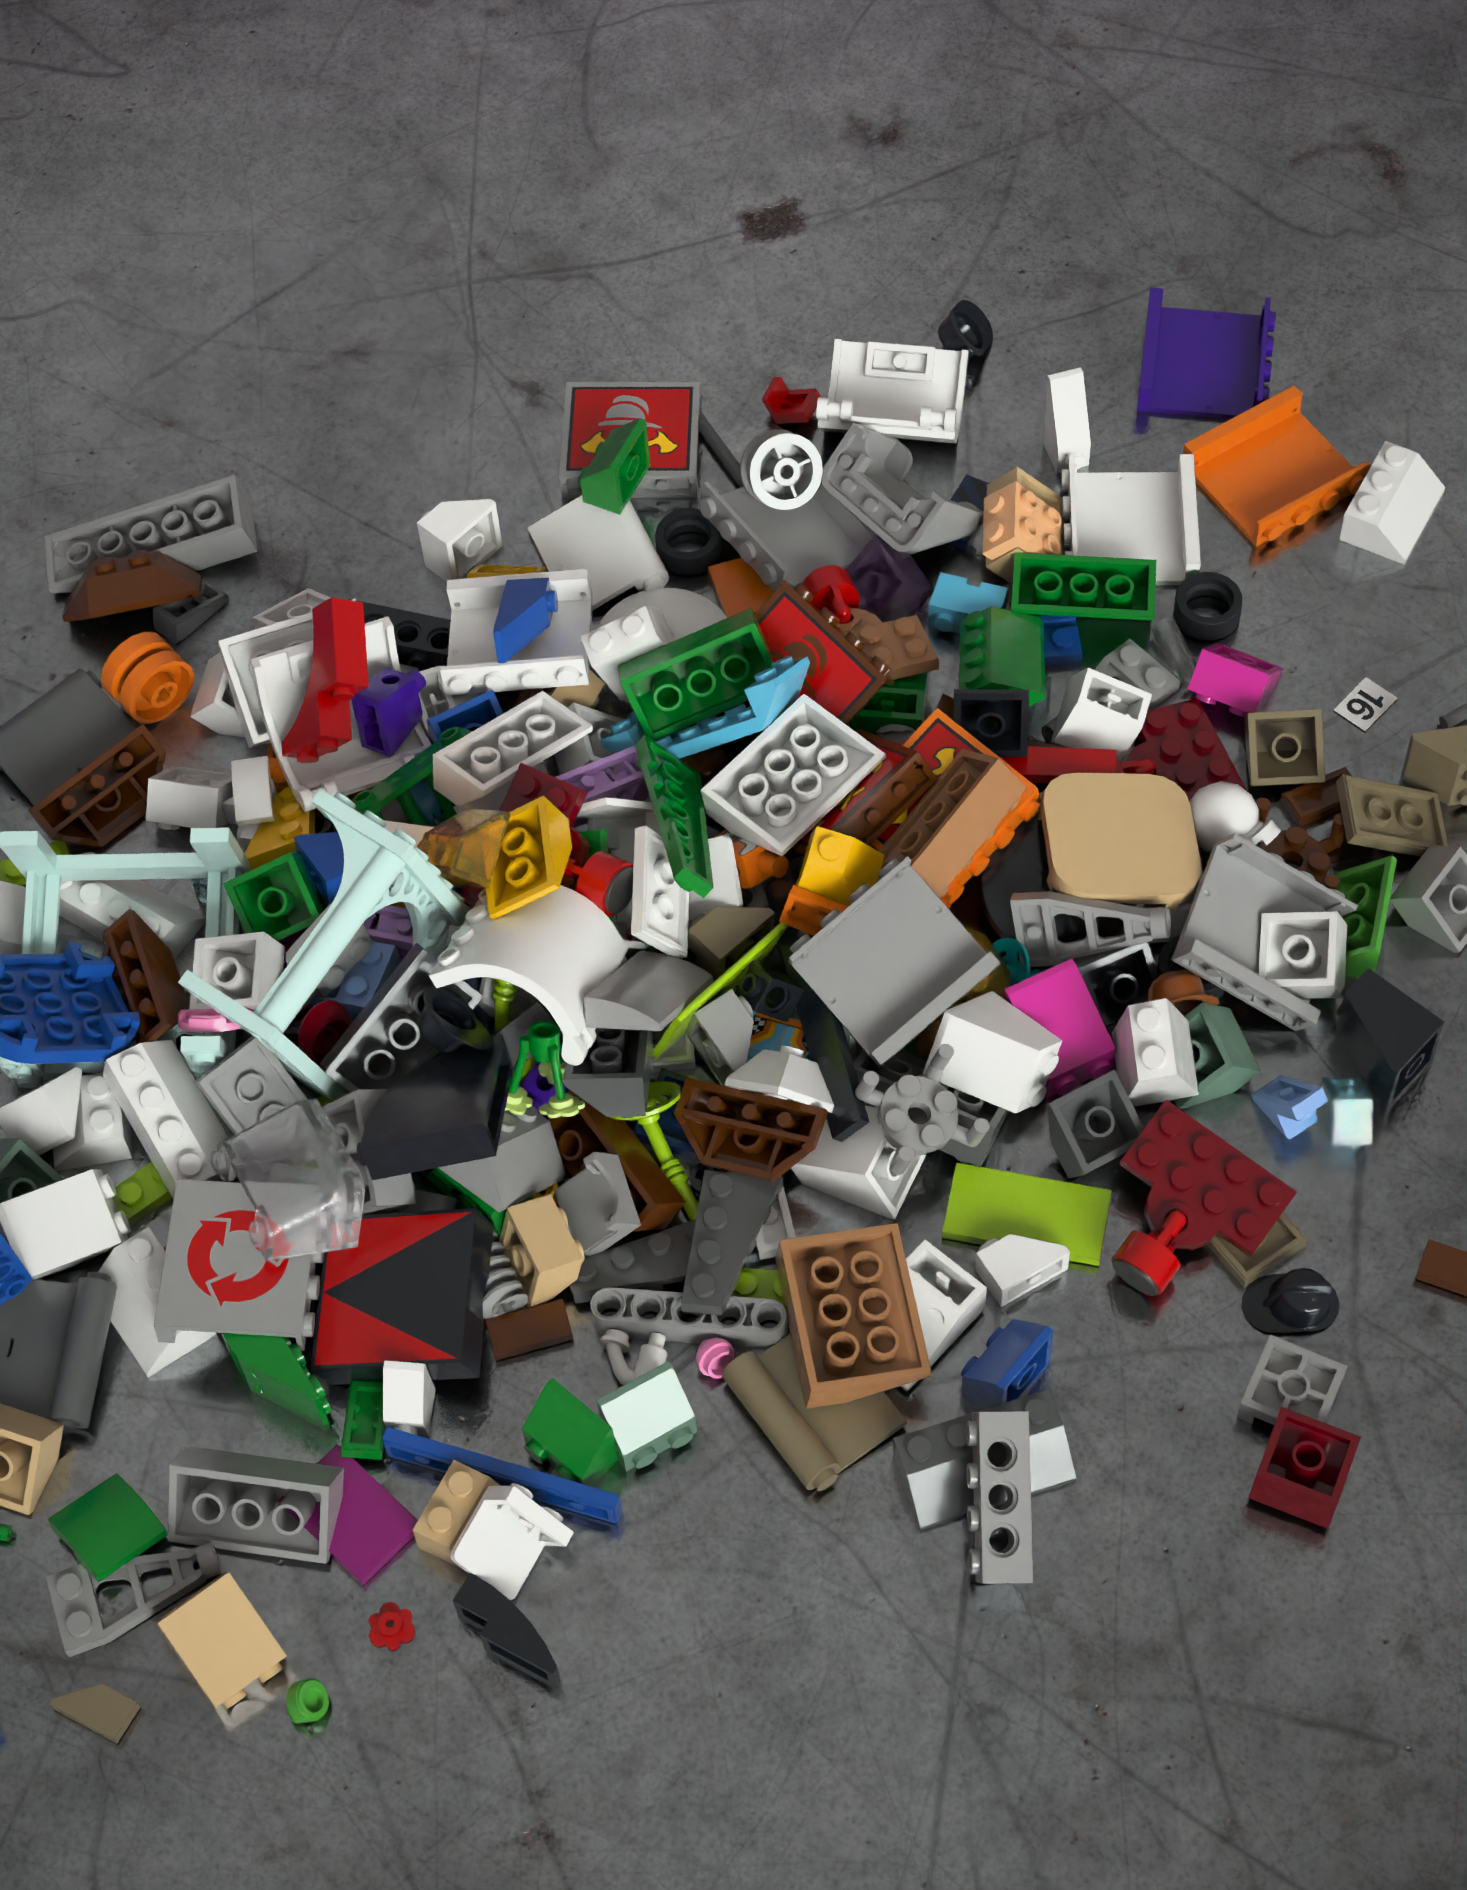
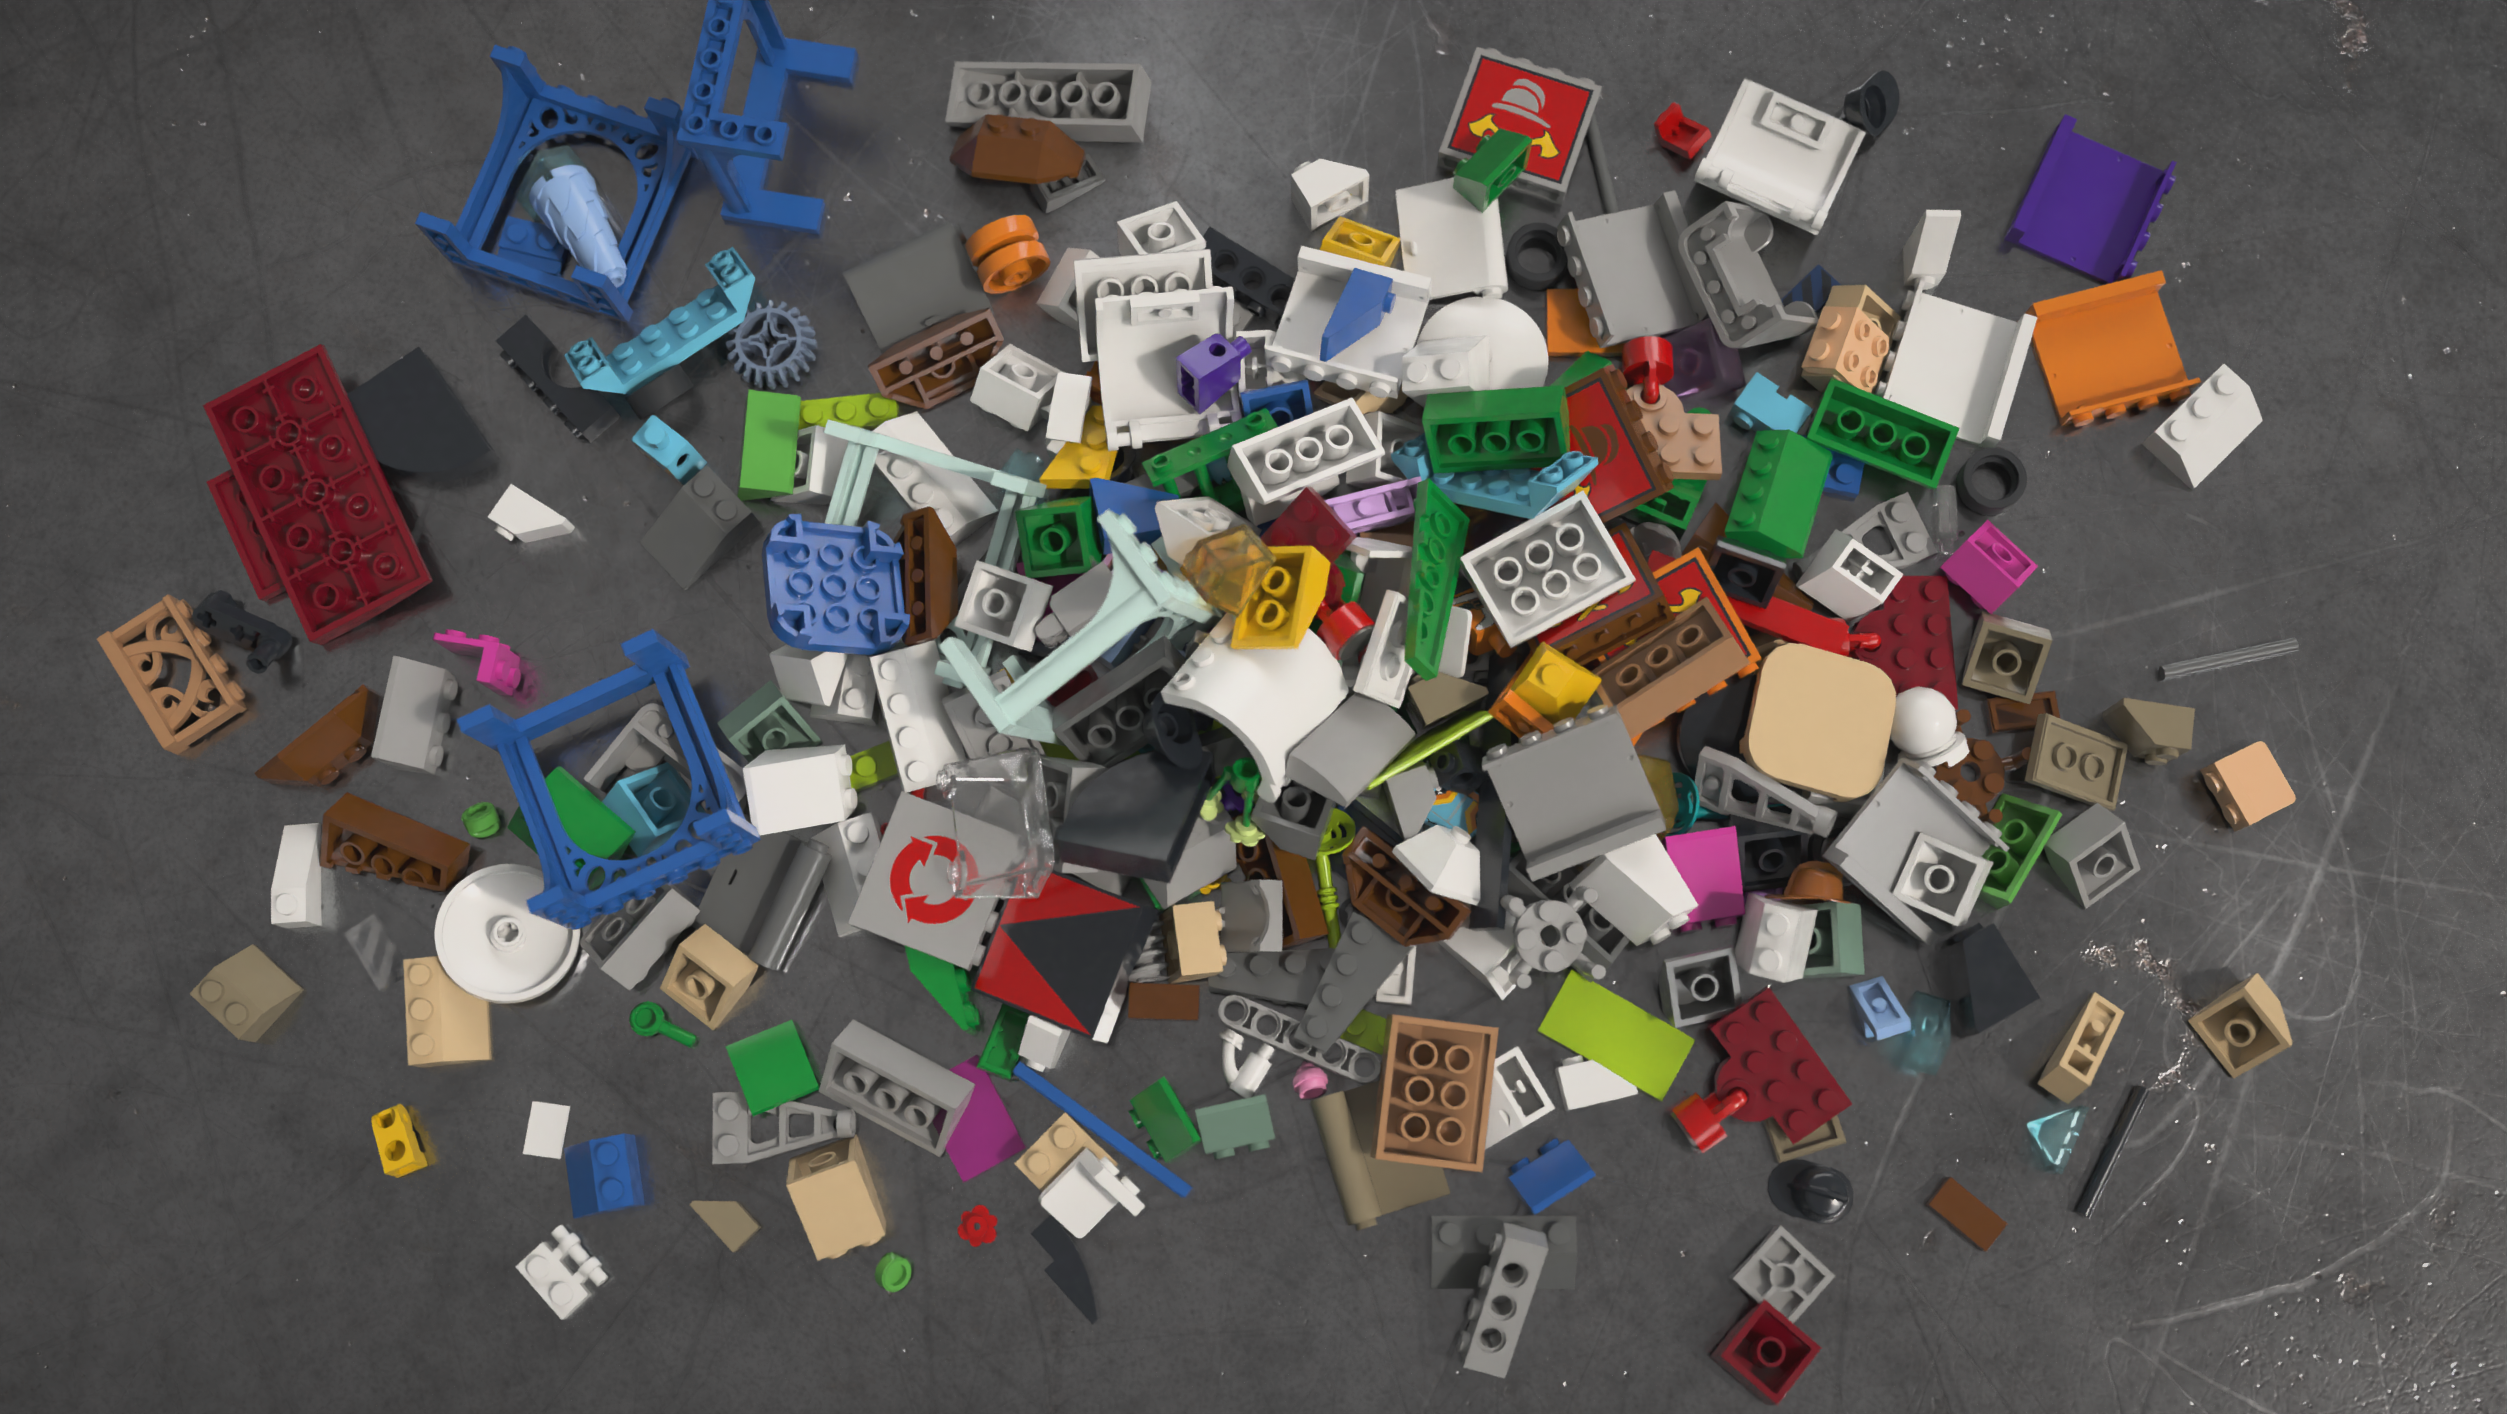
camera: 20 degrees right, 20 degrees up
bright pink tile [178,1009,254,1032] -> none
red arch [281,597,369,763] -> none
wheel [740,429,823,510] -> none
white sticker [1334,677,1398,731] -> none

